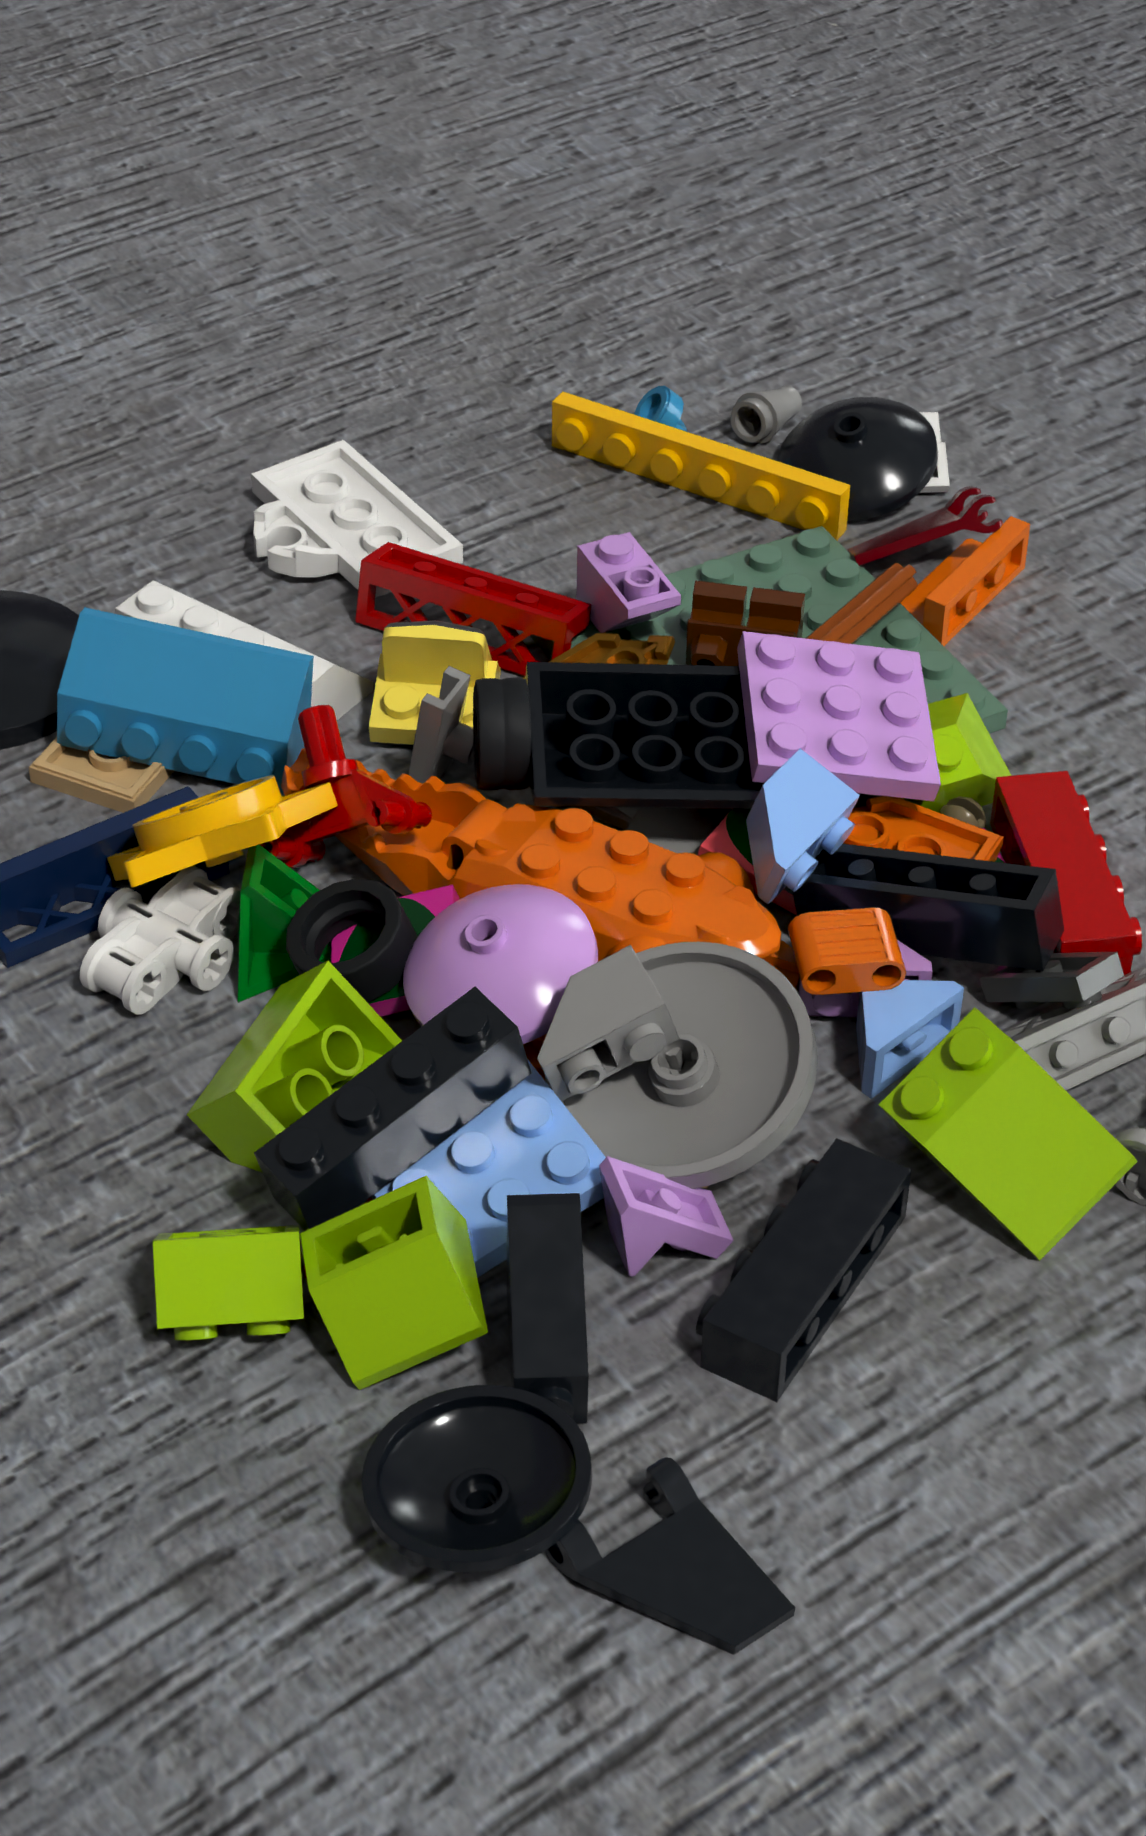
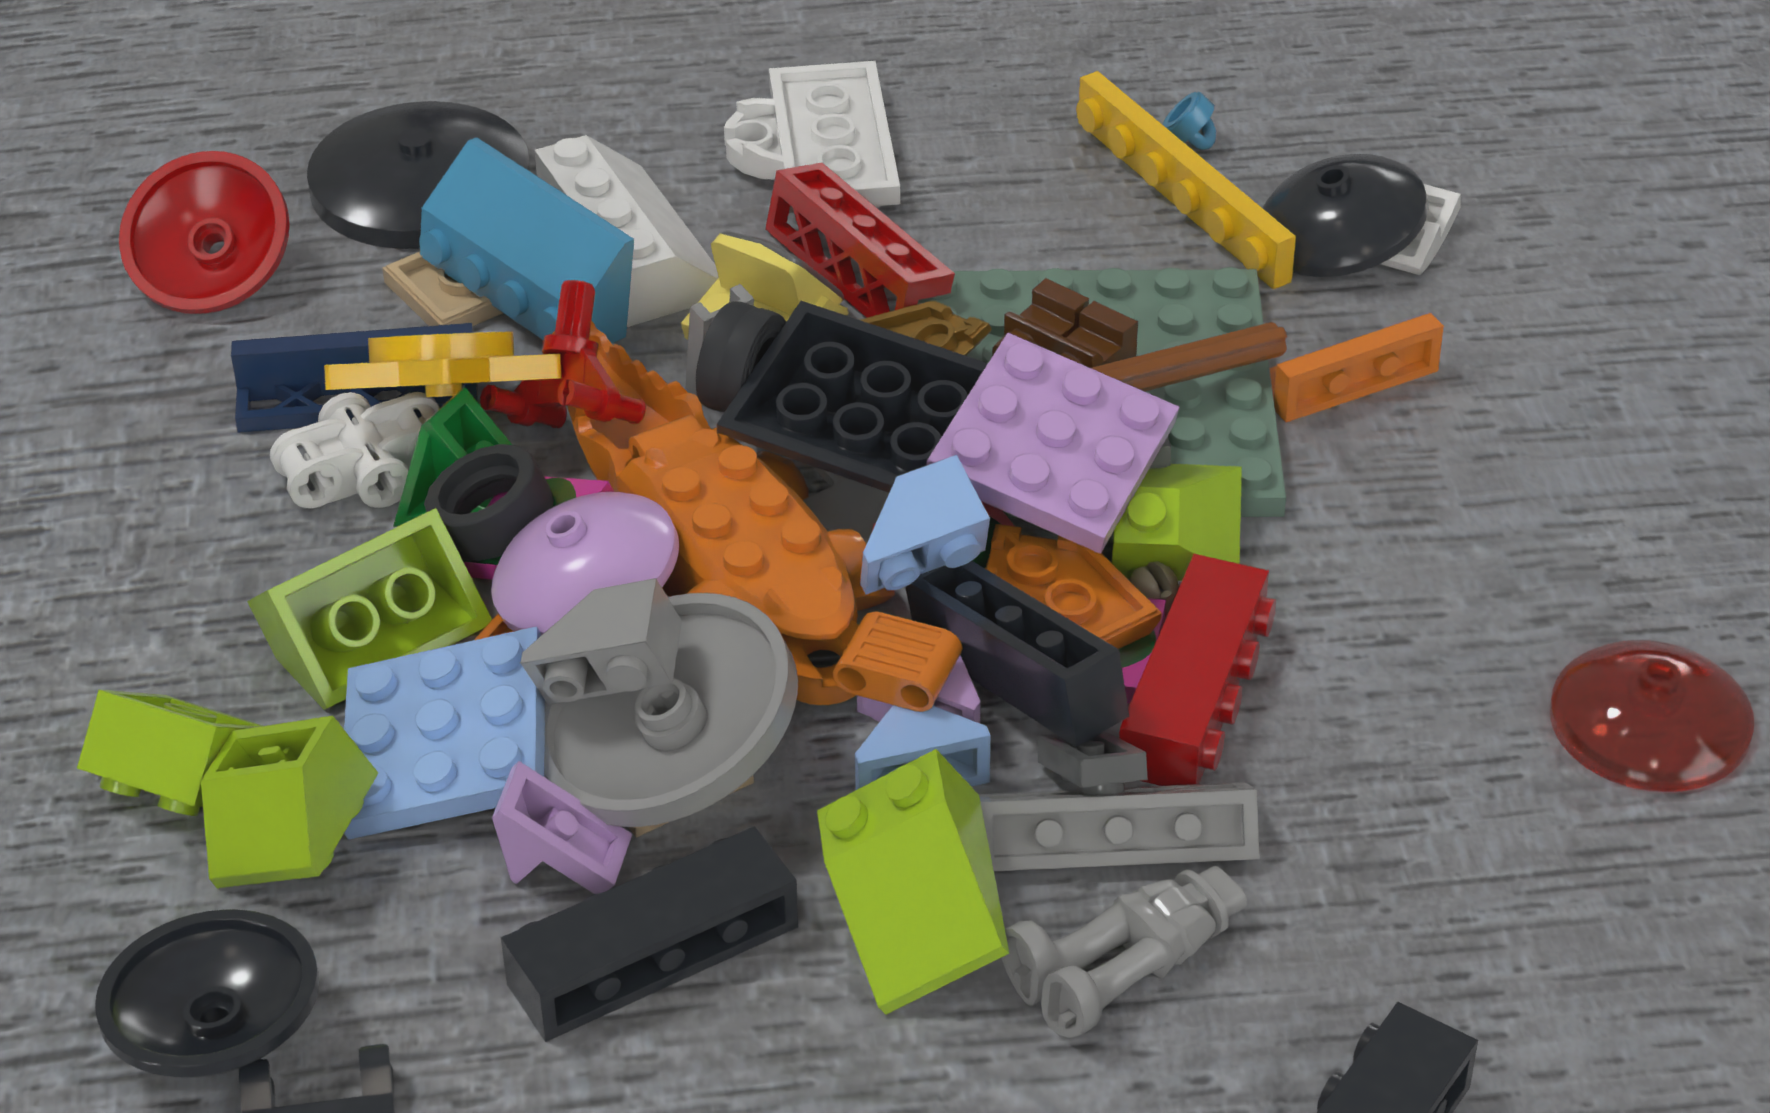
camera: 30 degrees right, 0 degrees up
black brick [254,986,531,1231] -> none
black slope [507,1193,589,1424] -> none
lavender slope [576,532,681,633] -> none
light grey cone [731,385,802,444] -> none
dark red flag [847,486,1003,566] -> none

